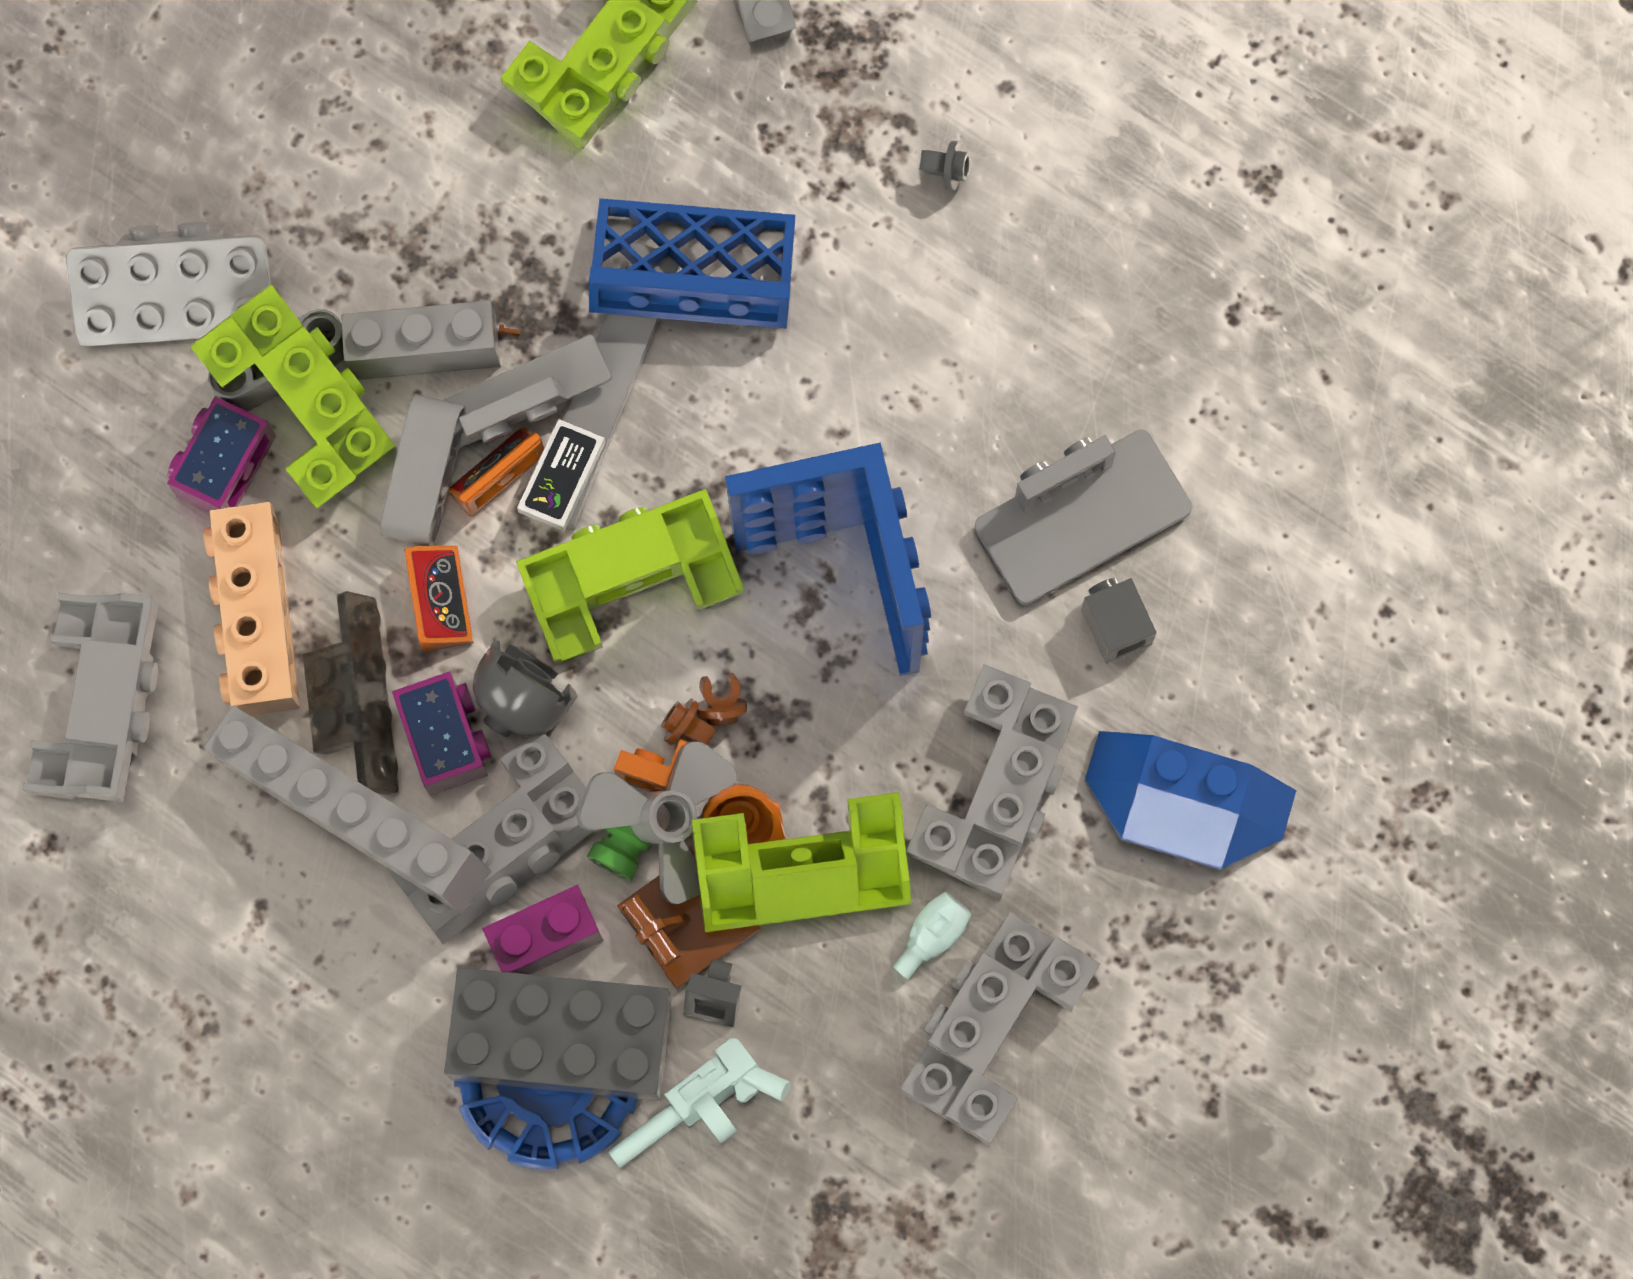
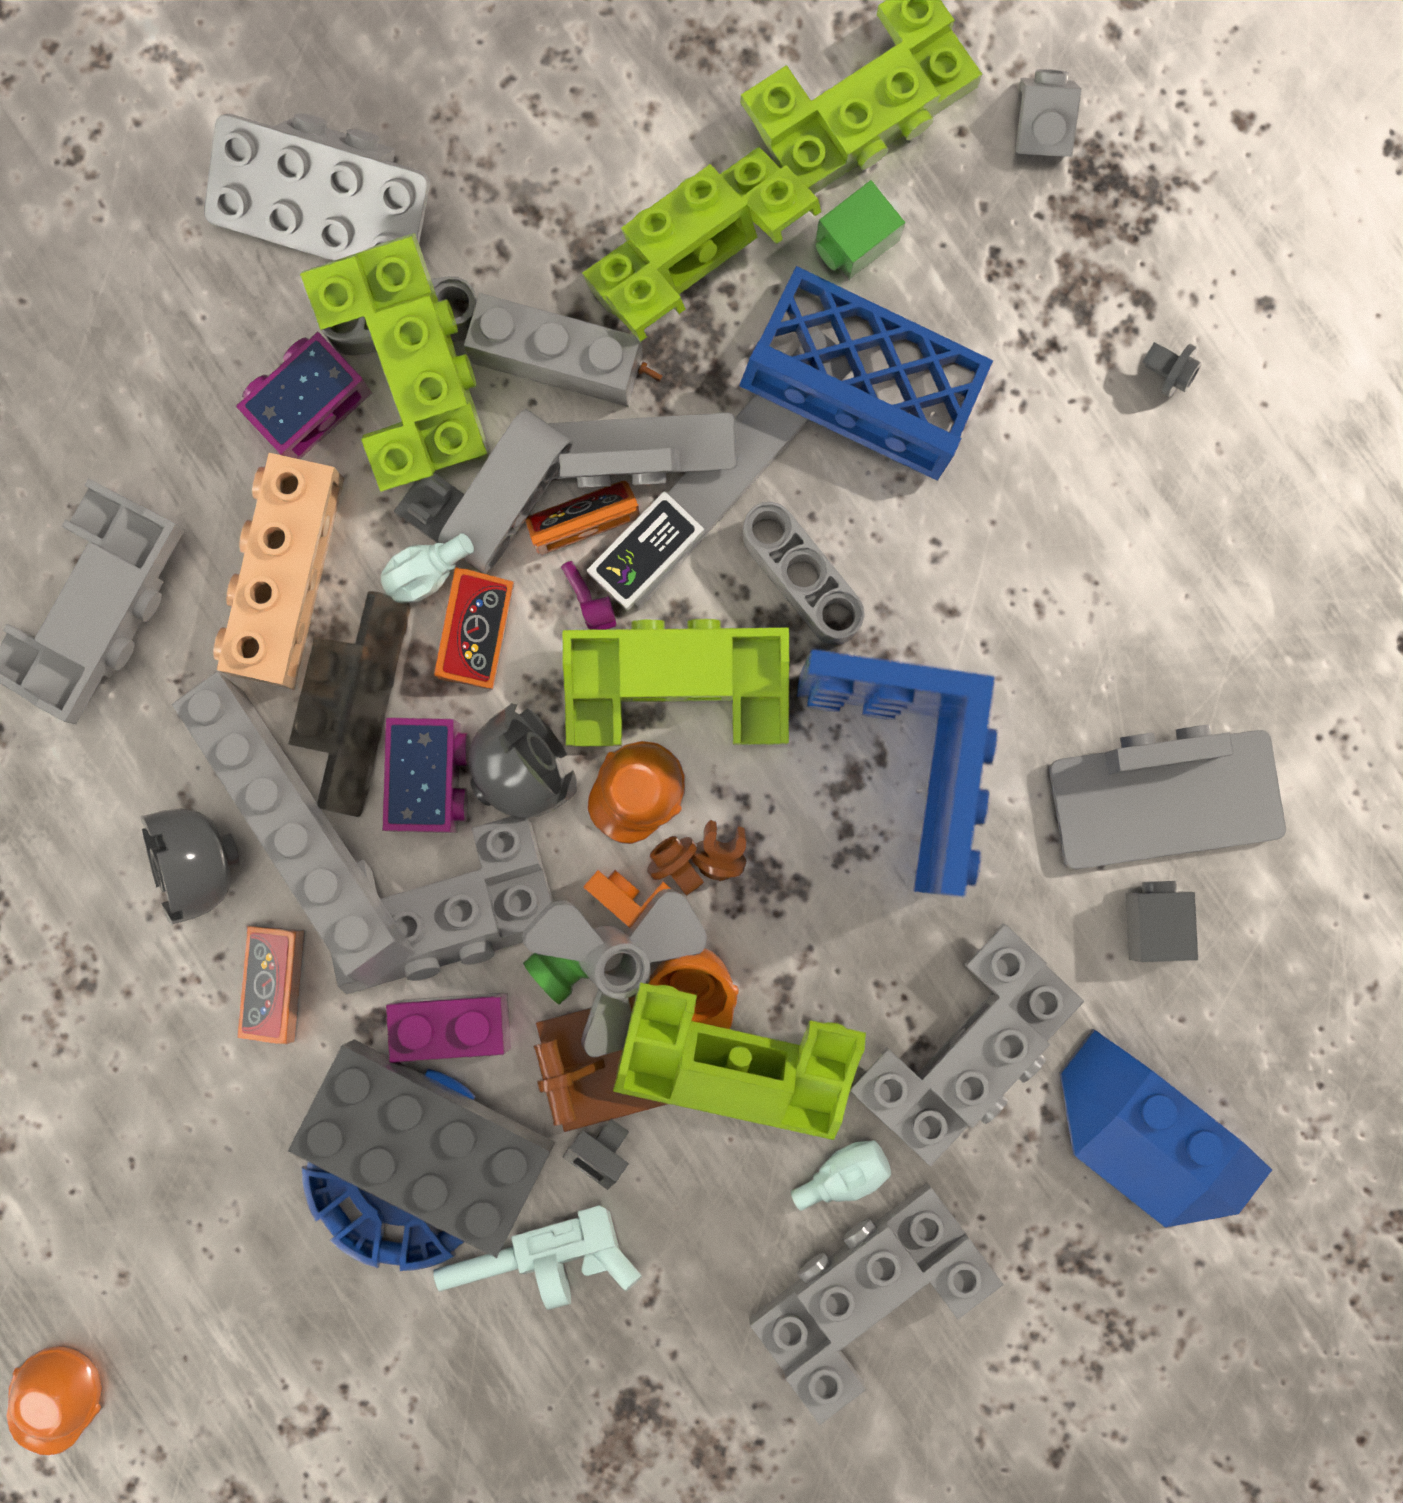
camera: 20 degrees right, 10 degrees up
none -> dark grey cylinder [141,808,239,925]
none -> slope [237,926,305,1044]
none -> light aqua piece [381,533,474,604]
none -> dark grey tile [394,473,464,543]
none -> magenta hand [561,561,617,630]
none -> lime bracket [582,147,822,342]
none -> orange hat [588,741,685,844]
none -> light grey beam [743,502,865,645]
none -> bright green brick [815,180,906,280]

